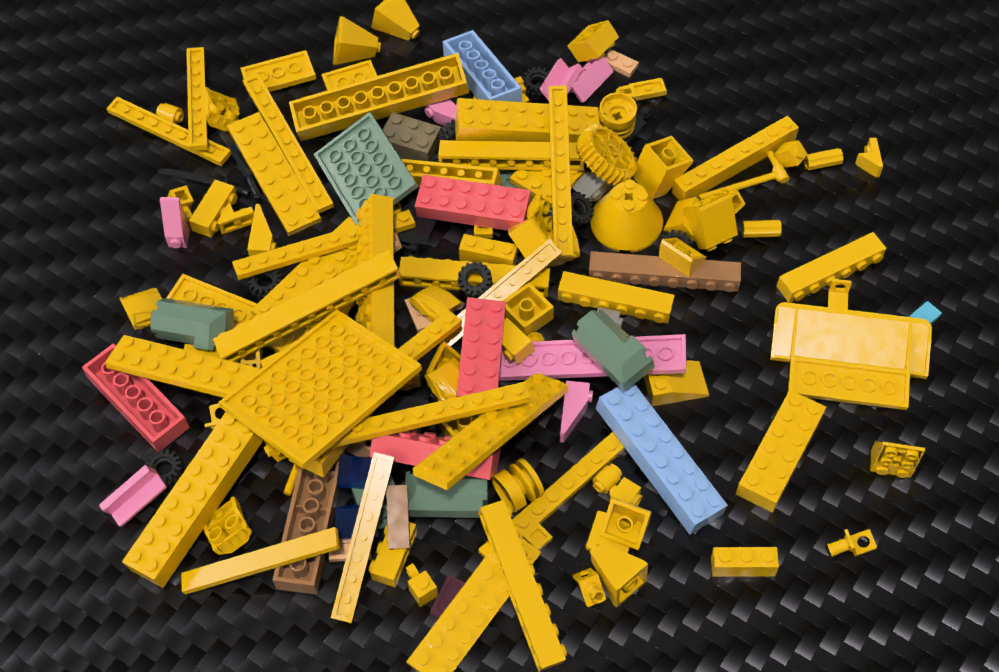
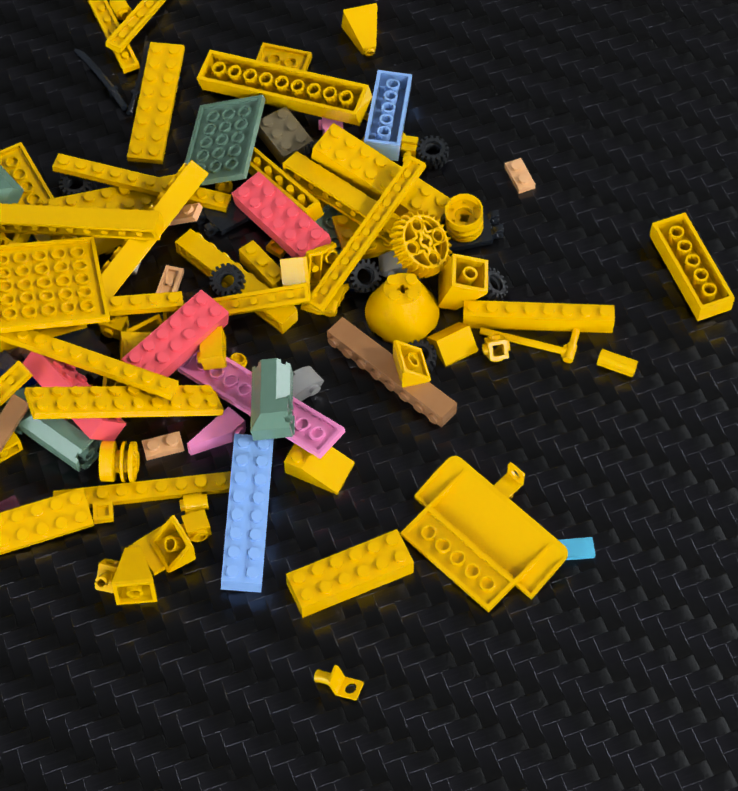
camera: 35 degrees right, 0 degrees up
bright pink slope [160,197,190,248] -> none
yellow brick [167,186,194,222] -> none
yellow brick [189,180,237,238] -> none
yellow slope [203,87,240,131] -> none
yellow slope [218,202,254,234] -> none
yellow plate [241,50,316,97] -> none
yellow plate [243,74,334,213] -> none
yellow slope [247,204,277,257] -> none
yellow slope [333,16,381,65] -> none
yellow slope [409,284,464,322] -> none
yellow brick [478,500,567,672] -> none
yellow brick [503,282,554,337] -> none
bright pink panel [540,58,583,101] -> none
yellow brick [558,271,674,324] -> none
yellow brick [568,20,619,62] -> none
bright pink panel [568,56,613,103] -> none
yellow hinge [616,78,667,101] -> none
yellow slope [683,193,738,251] -> none
yellow brick [711,547,779,577] -> none
yellow axle [742,220,782,238] -> none
yellow brick [774,140,808,168] -> none
yellow brick [777,232,886,303] -> none
yellow slope [855,138,883,177] -> none
yellow slope [870,441,925,478] -> none
none -> light nougat plate [142,431,184,461]
none -> yellow brick [649,212,735,321]

